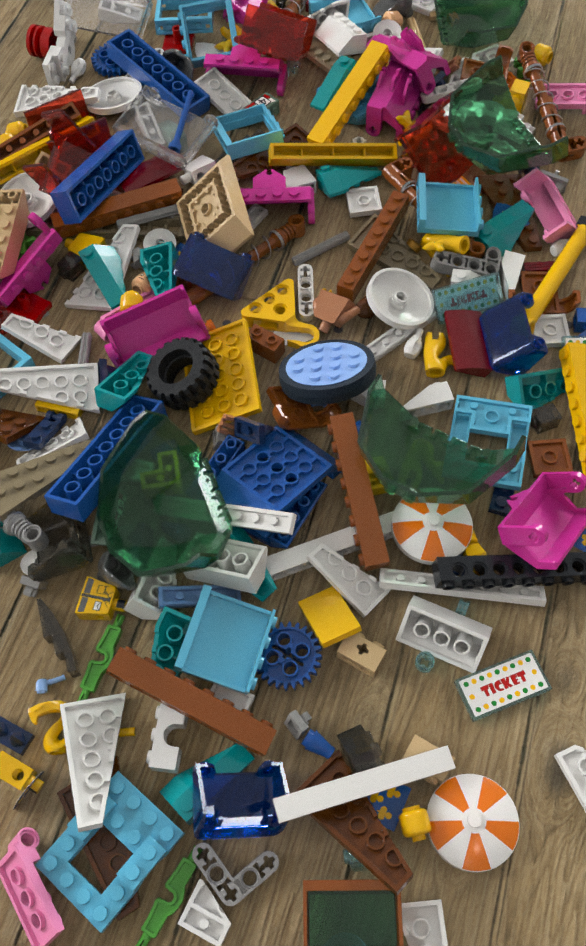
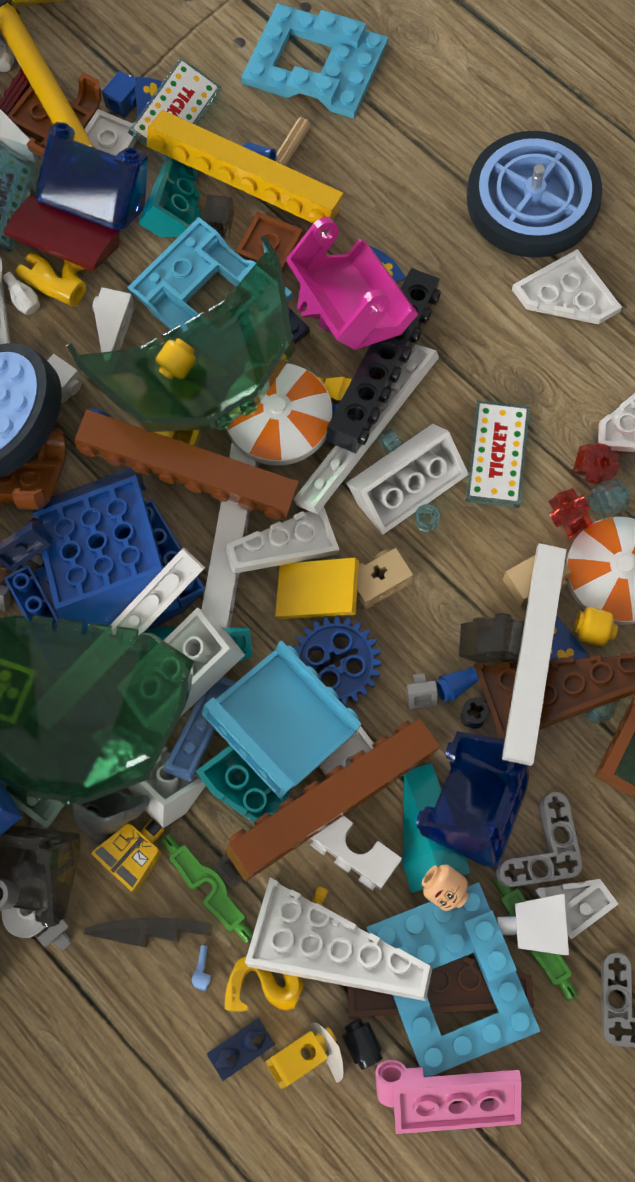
camera: 60 degrees left, 10 degrees up
none -> yellow head [156,338,196,381]
none -> black brick [341,1019,383,1070]
none -> light nougat head [422,864,469,911]
none -> black bush [460,698,489,729]
none -> white torso [497,894,569,955]
none -> clear red brick [548,488,593,538]
none -> clear red brick [572,443,619,485]
none -> clear light blue head [588,478,630,518]

